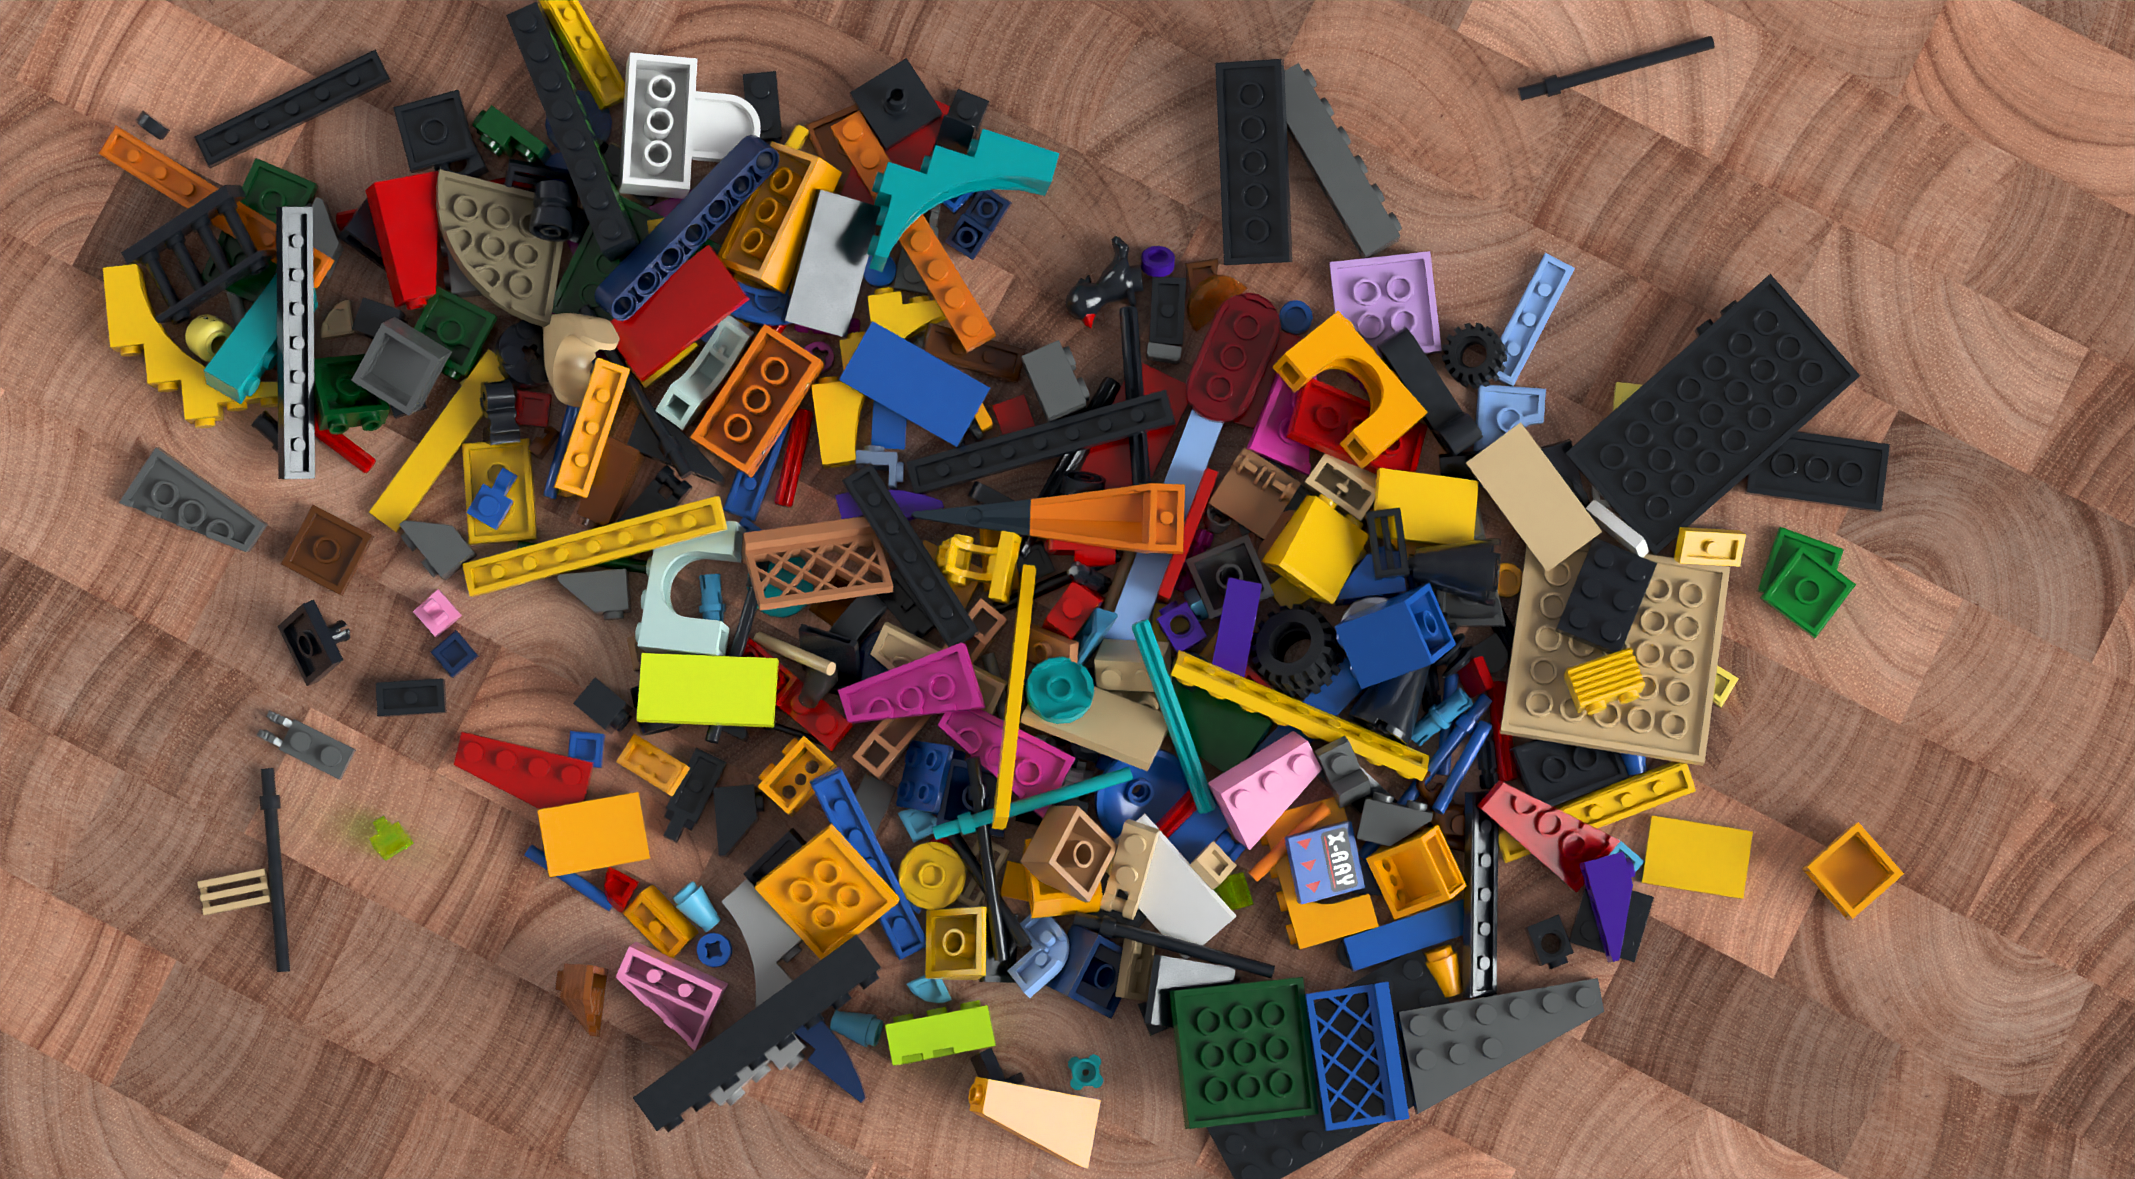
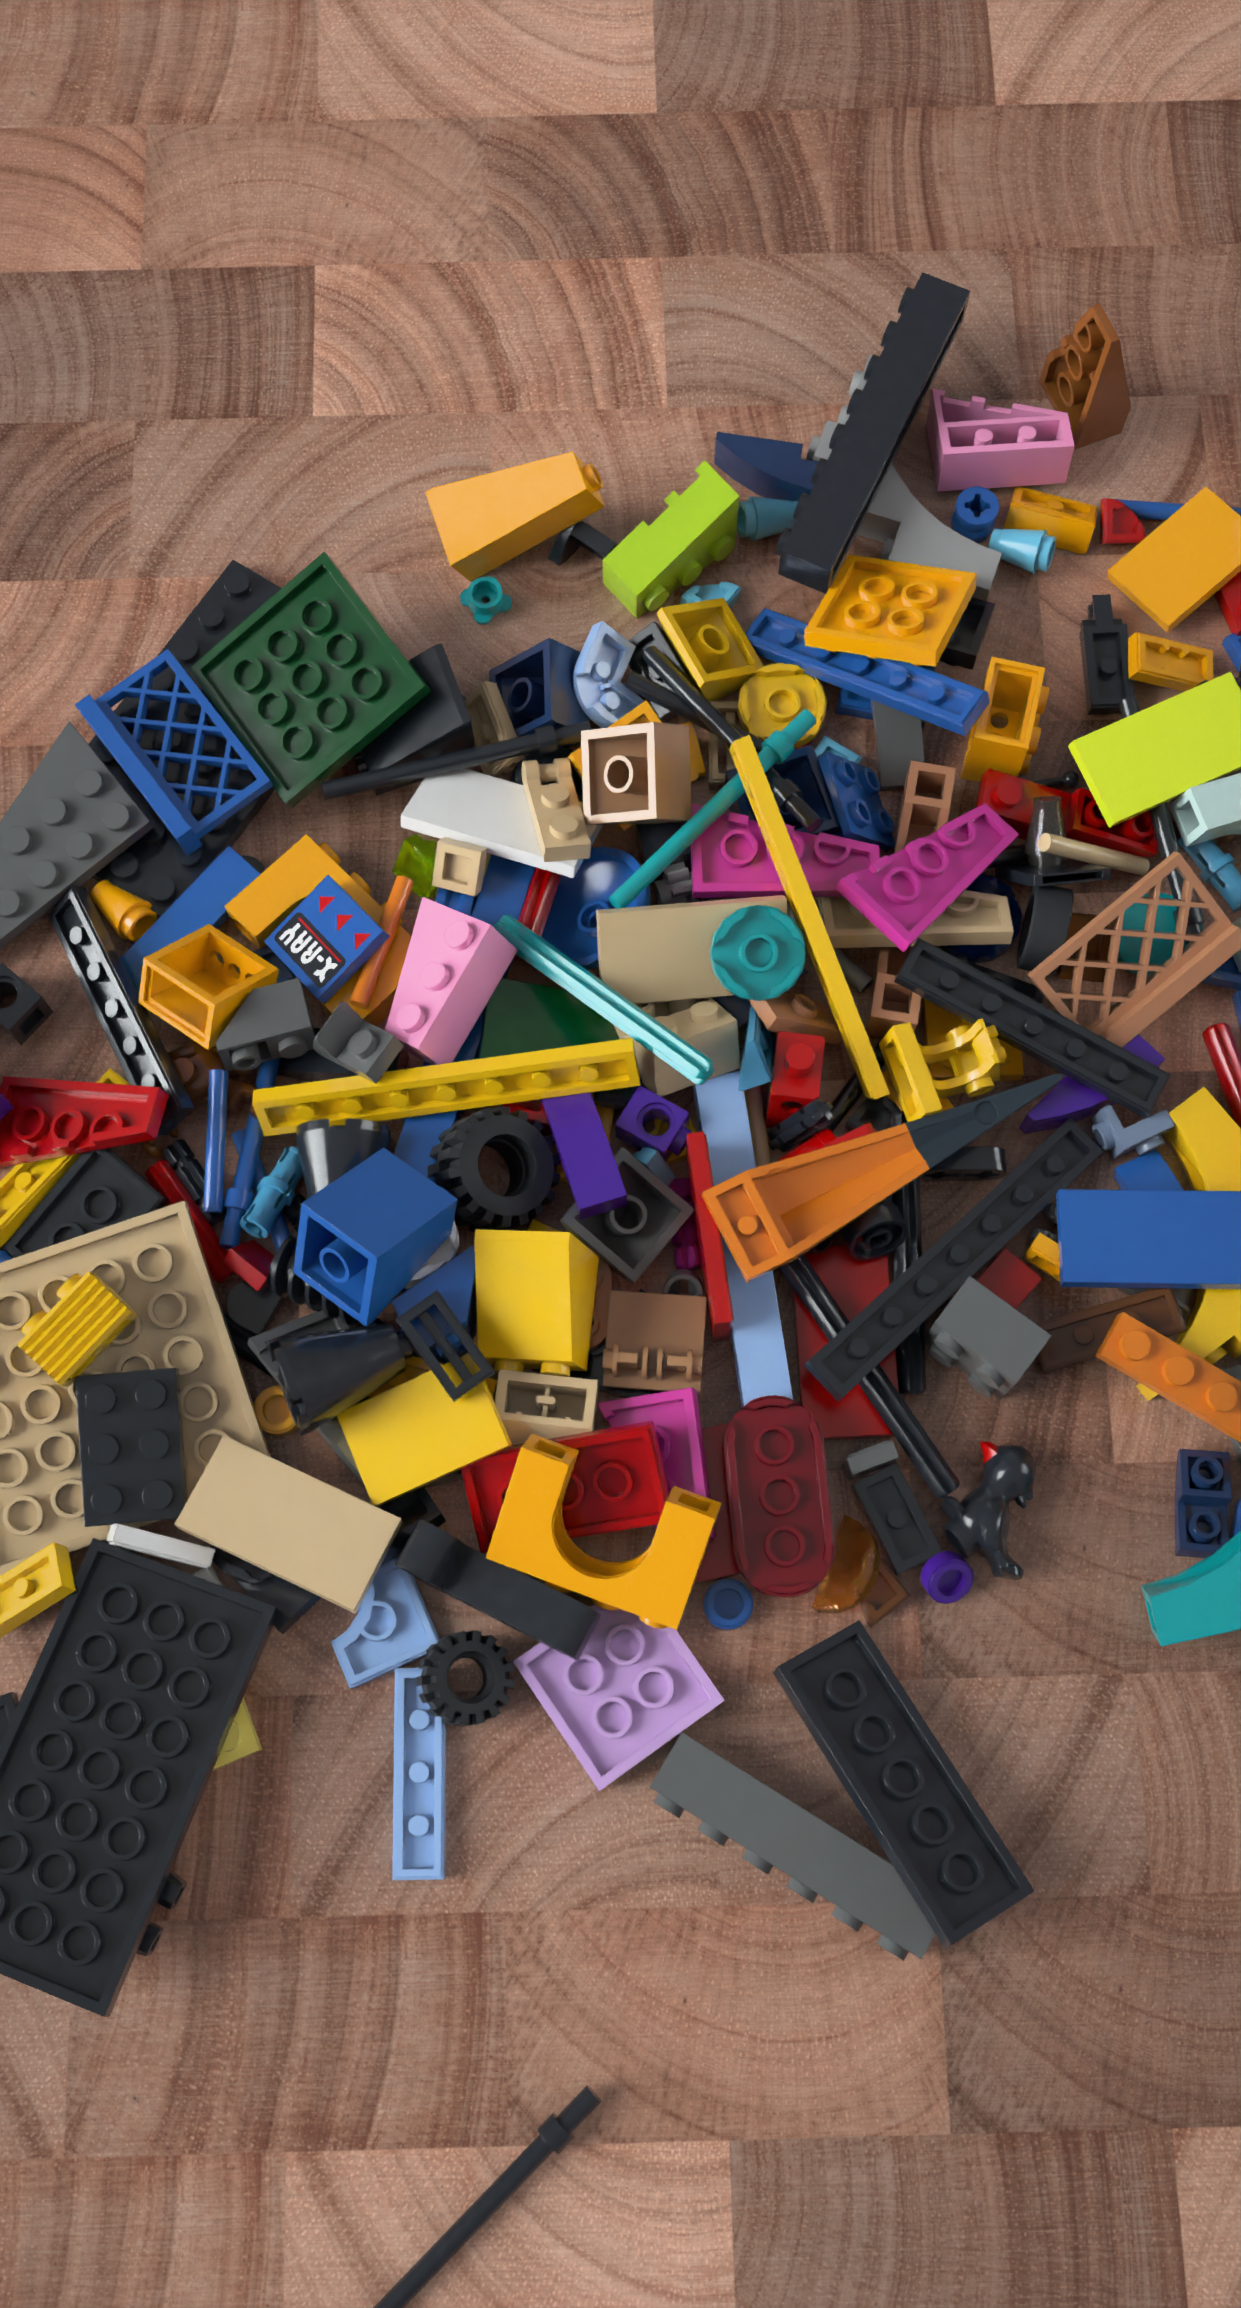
camera: 145 degrees right, 10 degrees down
black slope [713,784,764,858] -> none

